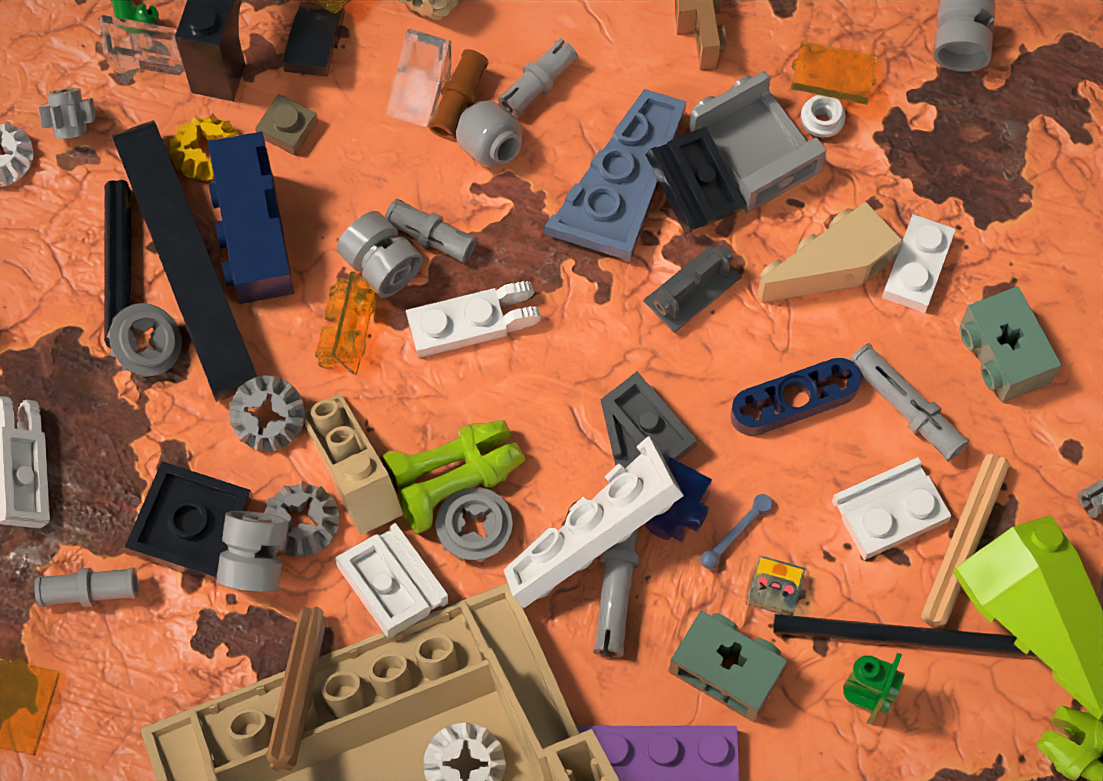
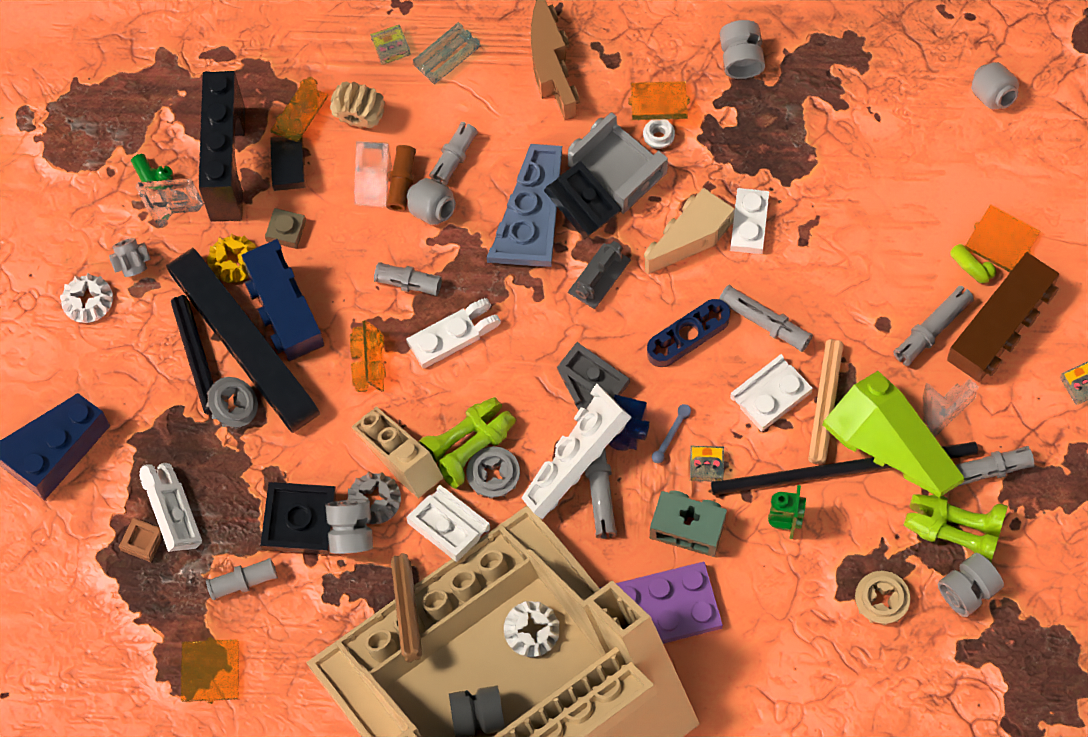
camera: 10 degrees left, 0 degrees up
light grey gear [229,376,305,451] -> none
light grey wheel [337,211,423,298] -> none
sand green brick [959,286,1061,403] -> none

